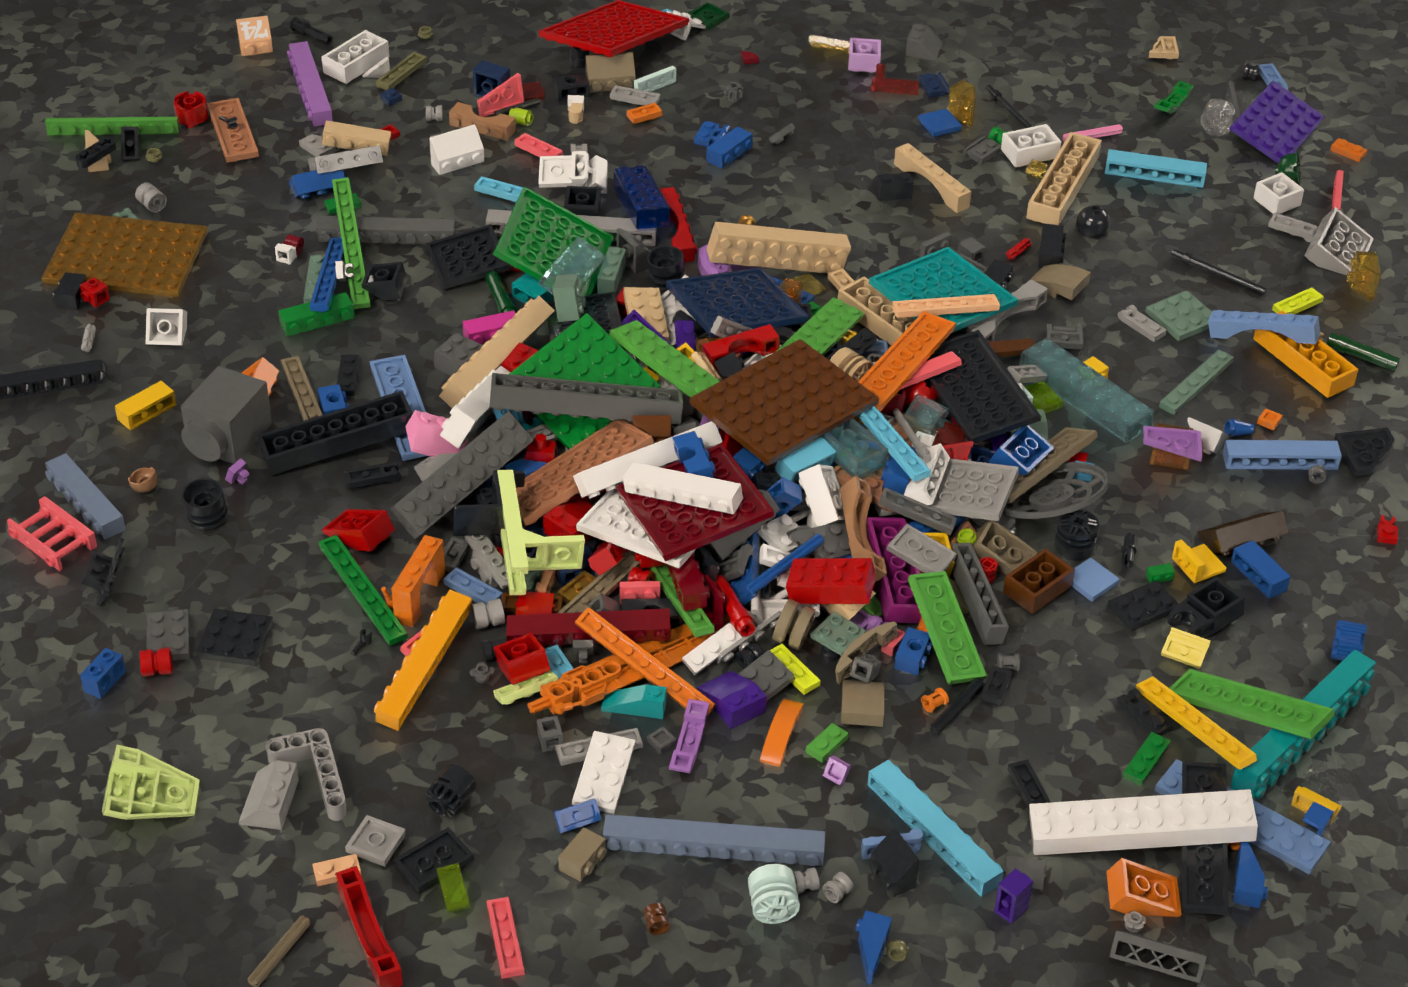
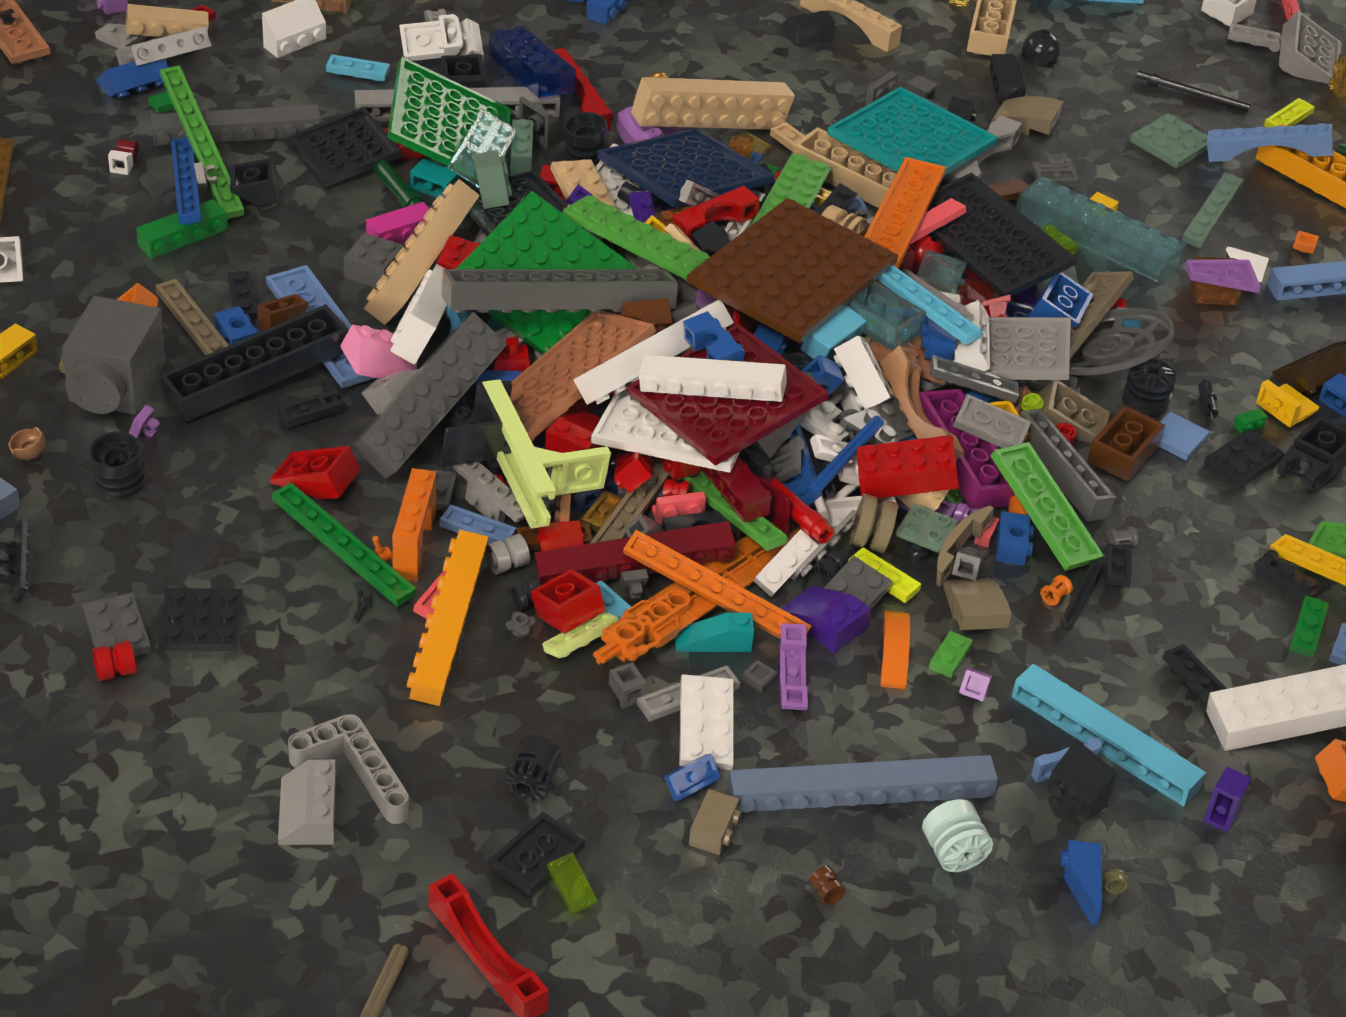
camera: 15 degrees left, 0 degrees up
blue brick [80,648,126,699] -> none
yellowish green wedge [102,745,200,820] -> none
sand green plate [303,255,325,303] -> none
light nougat plate [312,854,361,887] -> none
light grey plate [345,815,406,867] -> none
coral tile [486,897,525,979] -> none
coral plate [514,133,563,157] -> none
light grey wheel [793,867,820,894] -> none
light grey wheel [822,872,853,903] -> none
light nougat plate [892,294,1000,318] -> none
red axle [1006,238,1032,260] -> none
light grey plate [1007,365,1048,383] -> none
light grey plate [1118,305,1167,342] -> none
light yellow plate [1161,627,1211,669] -> none
blue cone [1224,418,1254,437] -> none
none -> reddish brown slope [258,294,309,332]

